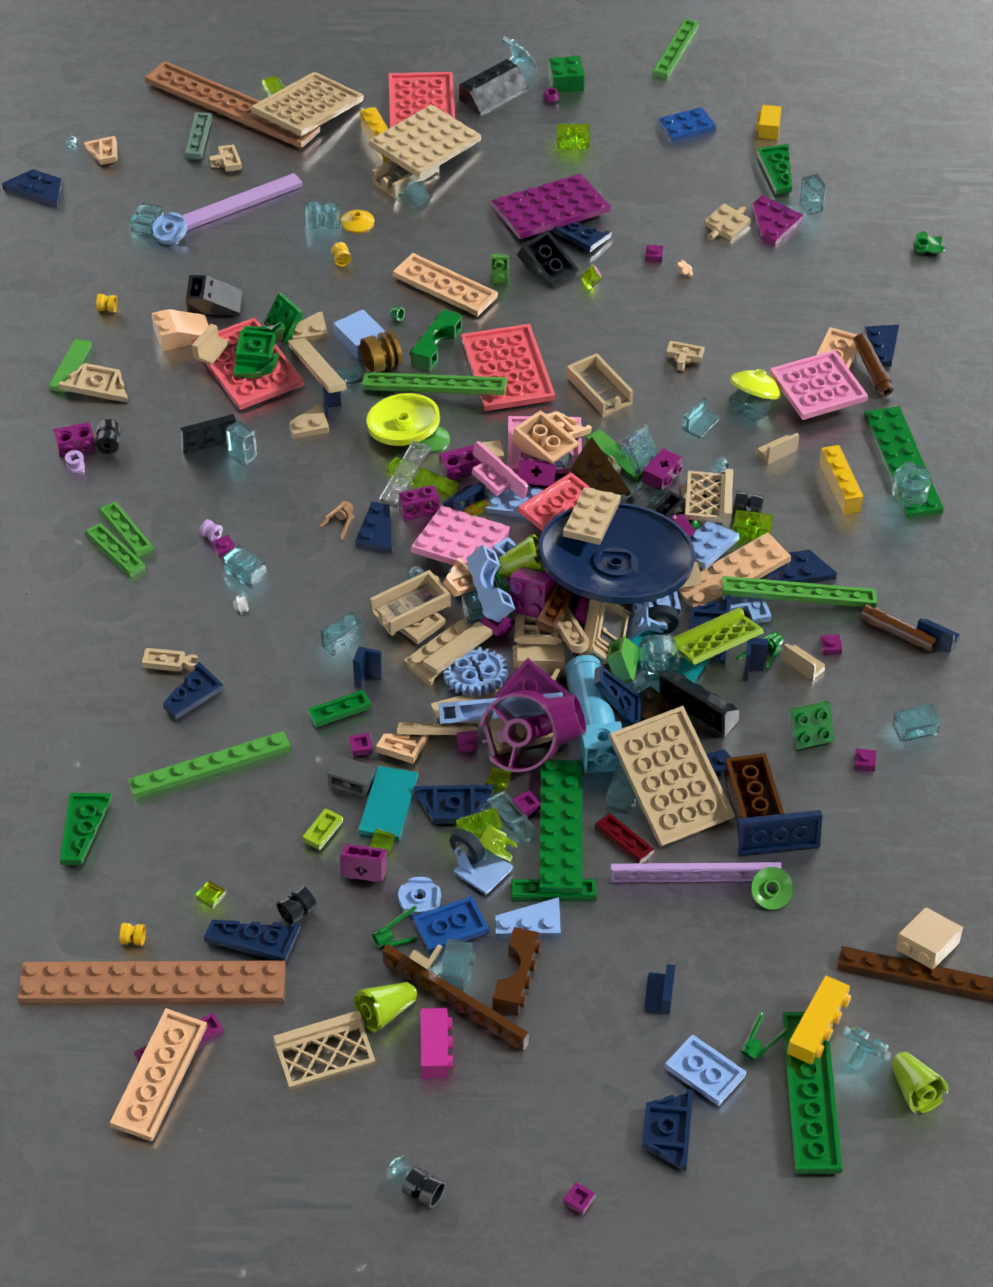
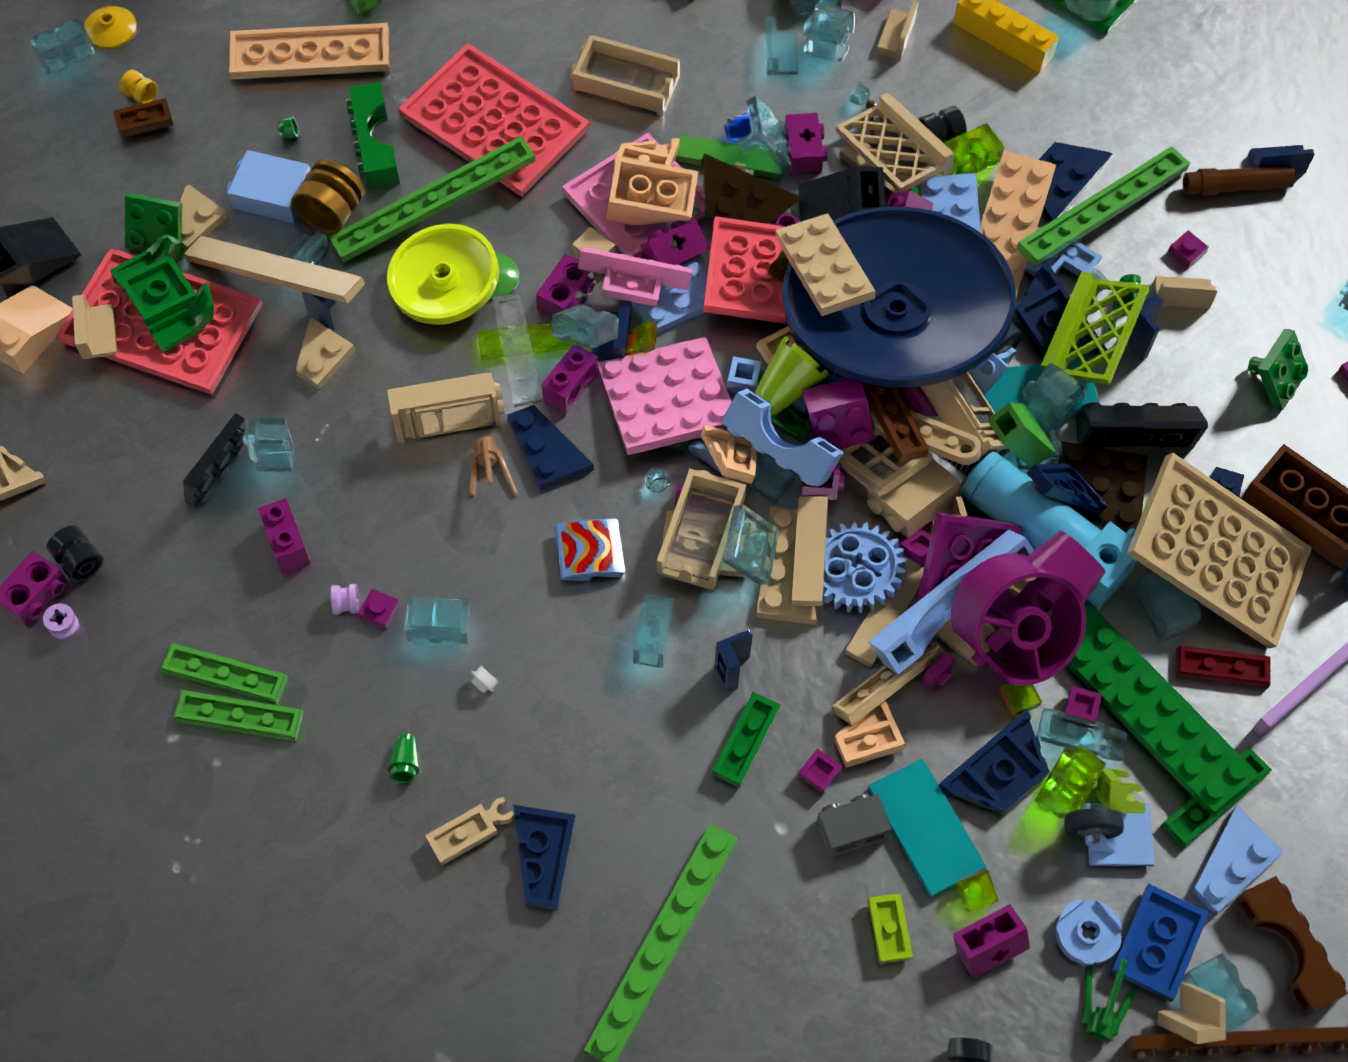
camera: 40 degrees left, 15 degrees up
none -> reddish brown plate [113,98,174,138]
none -> magenta brick [258,498,310,573]
none -> tan door [387,372,505,443]
none -> green cone [388,733,419,783]
none -> clear light blue brick [552,305,619,348]
none -> slope [554,519,625,581]
none -> clear light blue plate [722,505,780,585]
none -> clear light blue brick [803,2,855,62]

